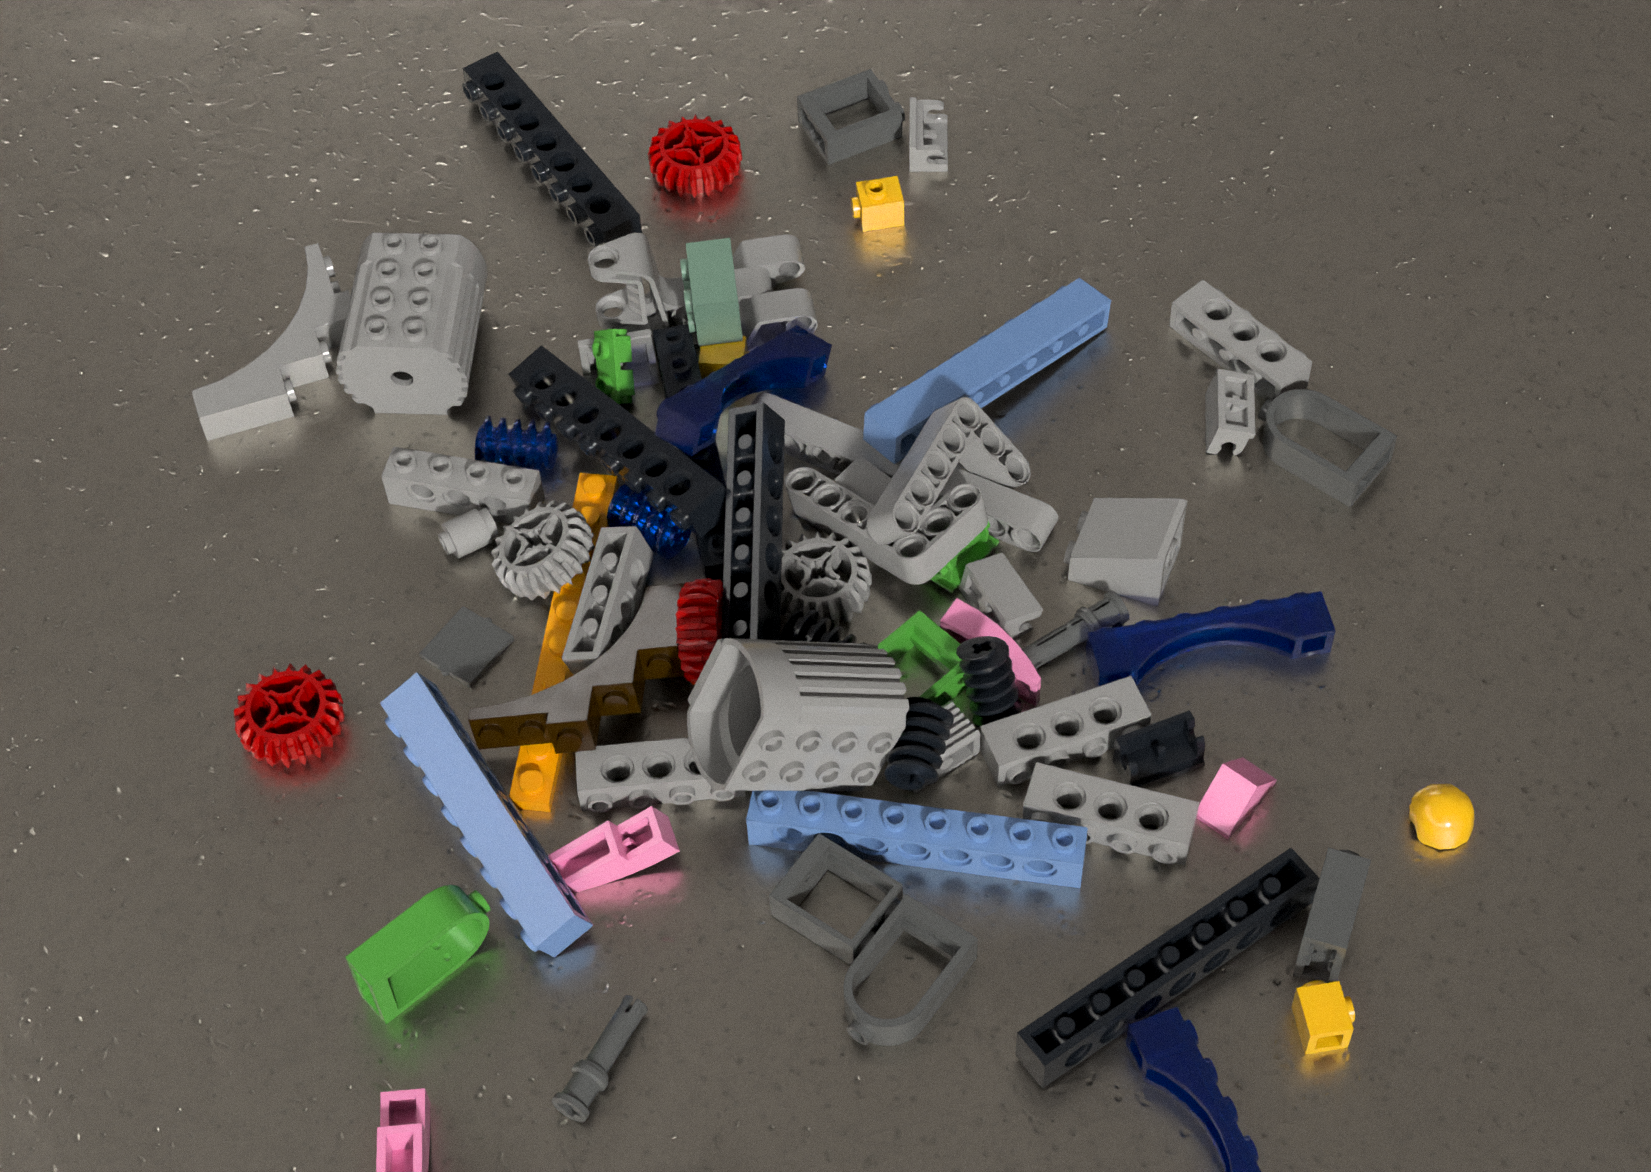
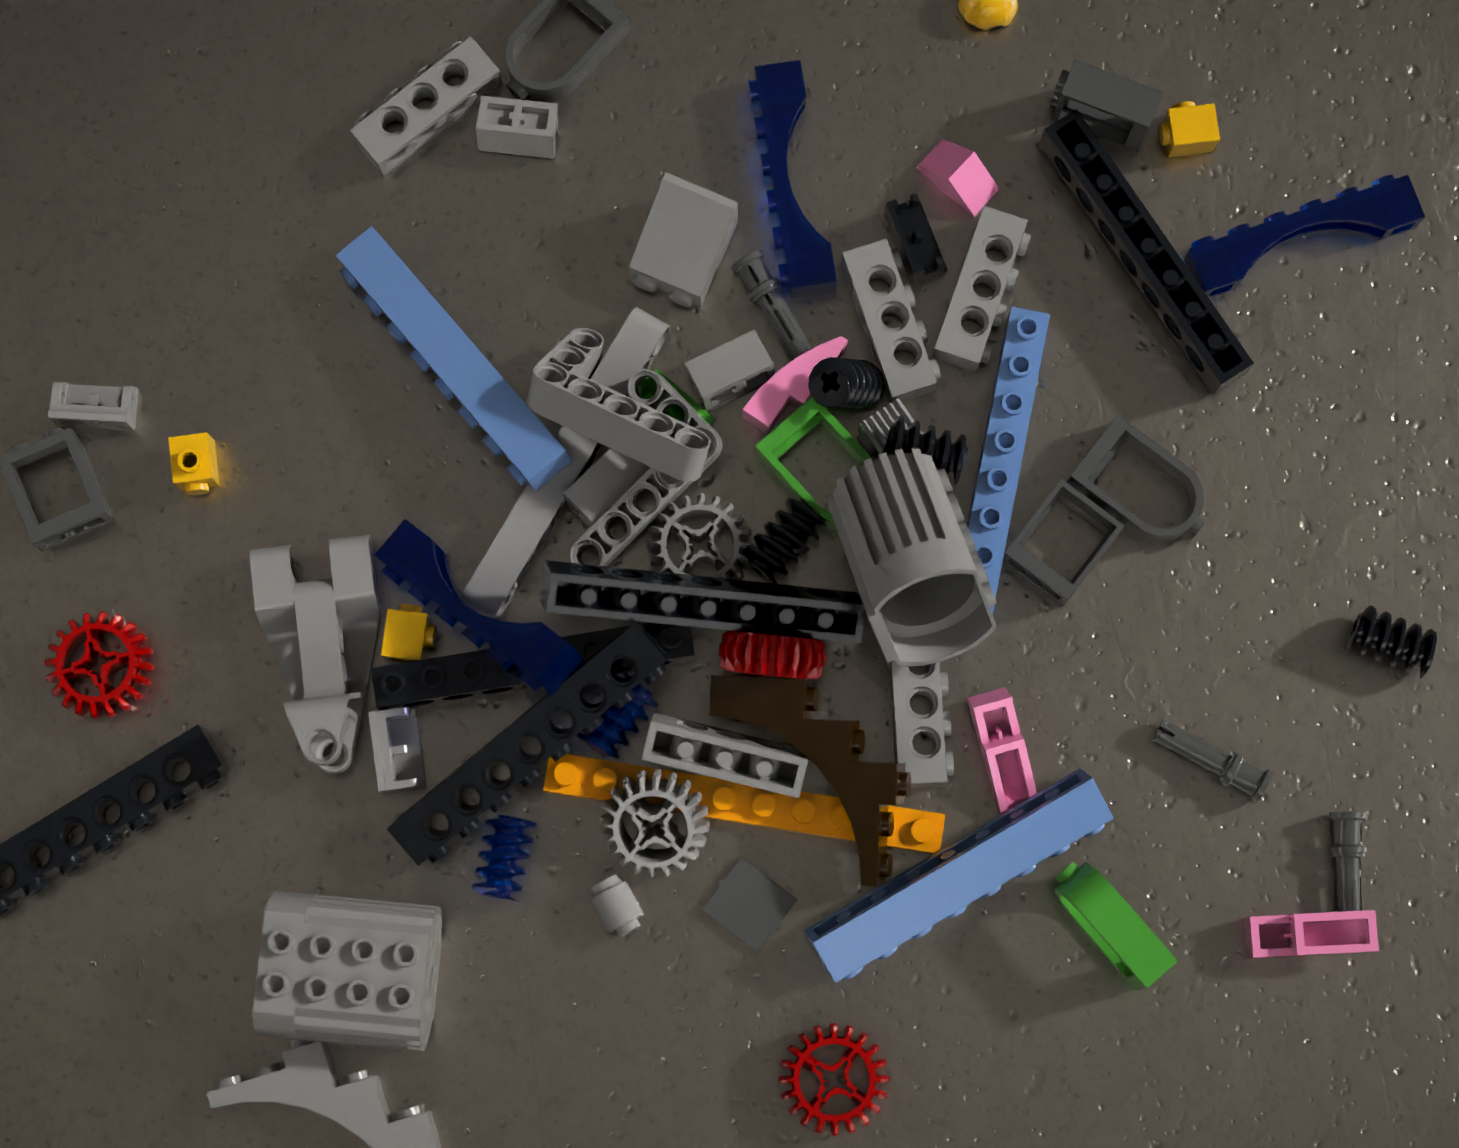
camera: 90 degrees left, 25 degrees up
light grey brick [381,446,545,524] -> none
bright green hinge [592,329,635,404] -> none
sand green brick [680,238,743,346] -> none

